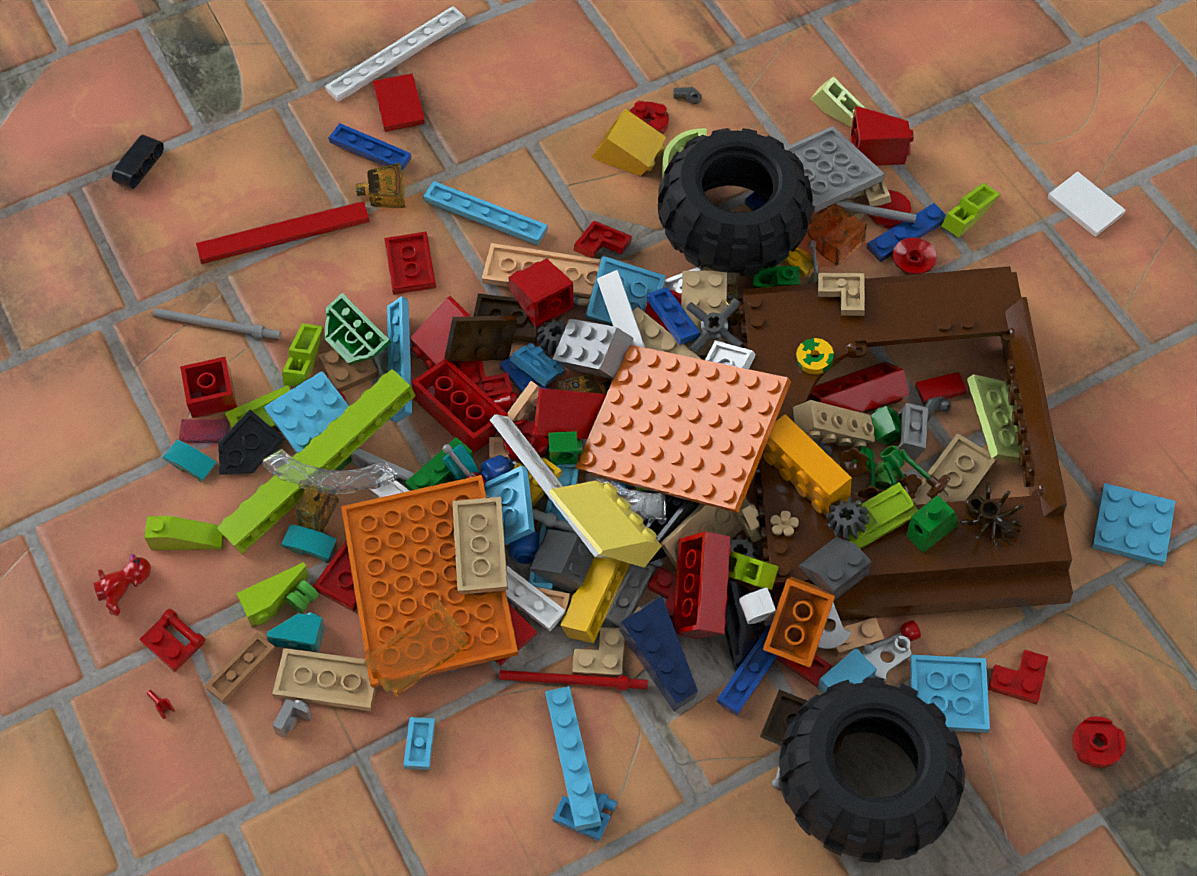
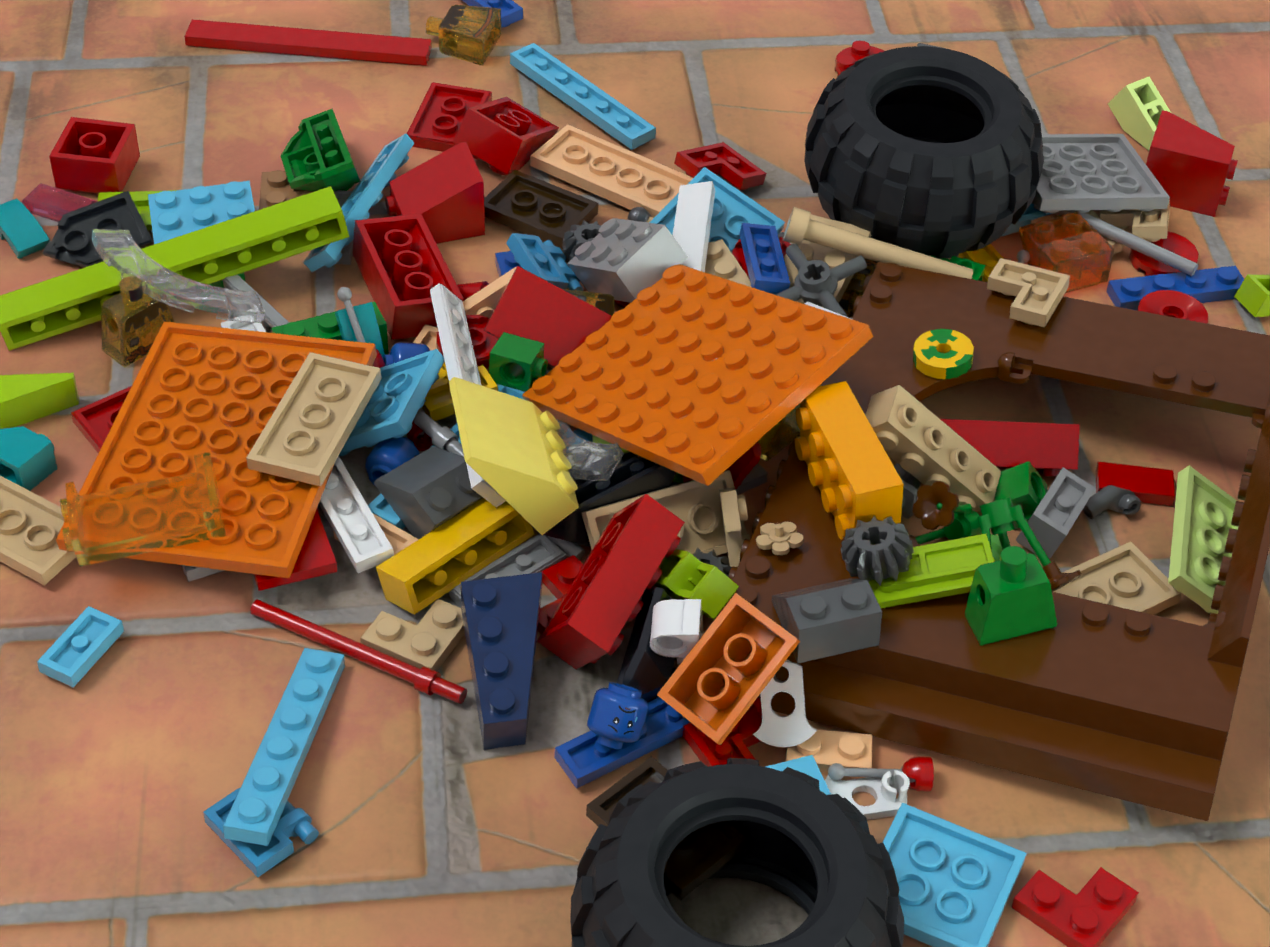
camera: 20 degrees right, 15 degrees down
light grey bar [153,308,282,340] -> none
teal slope [281,524,337,562] -> none
lime slope [282,323,324,387] -> none
bright green wheel [285,580,319,614] -> none
dark brown plate [444,316,517,362] -> none
red plate [459,361,513,399] -> none
red slope [508,258,574,328] -> none
yellow slope [592,109,666,176] -> none
dark brown animal [960,482,1024,546] -> none
none -> red slope [453,97,559,175]
none -> blue head [587,682,648,749]
none -> tan piece [783,207,973,279]

